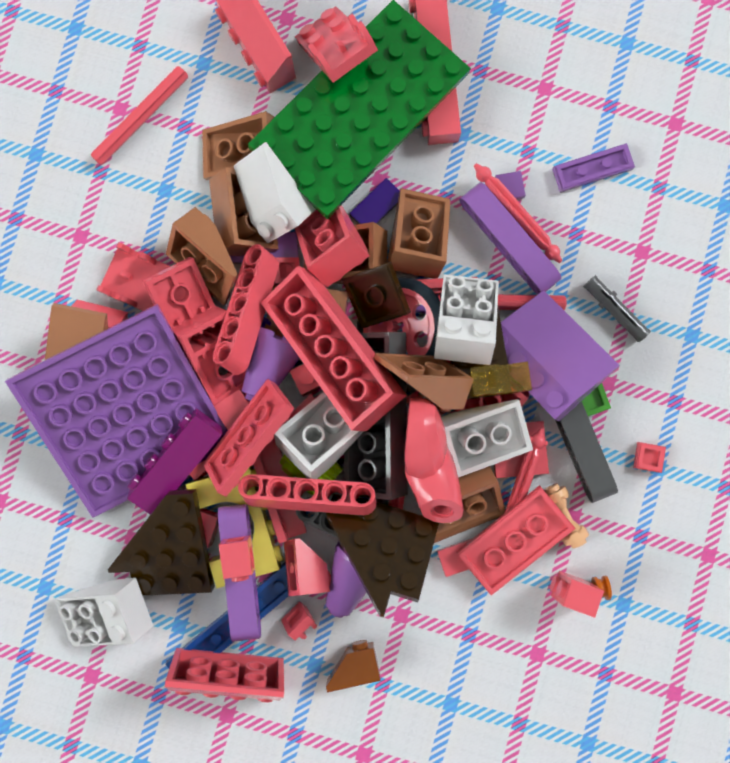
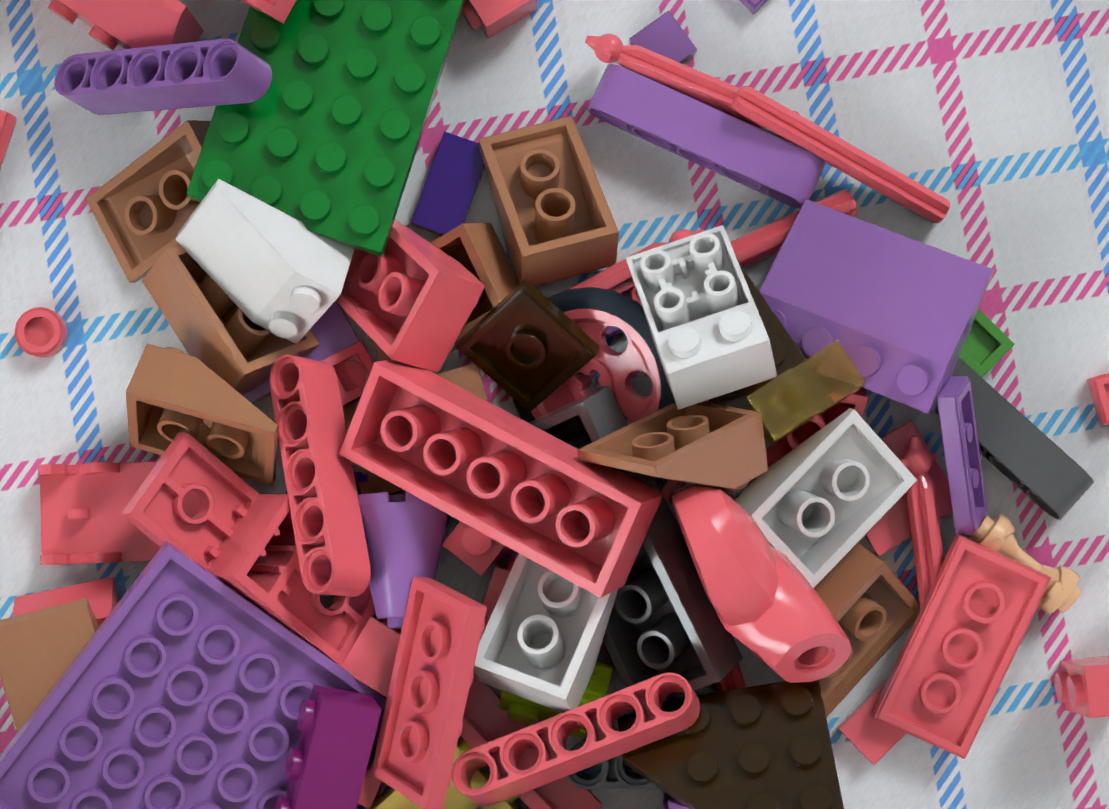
camera: 25 degrees left, 0 degrees up
dark grey pin [583,275,651,342] -> none
none -> coral tile [15,307,68,358]
none -> medium lavender beam [54,39,272,115]
none -> coral axle [731,86,950,223]
none -> medium lavender tile [937,376,988,535]

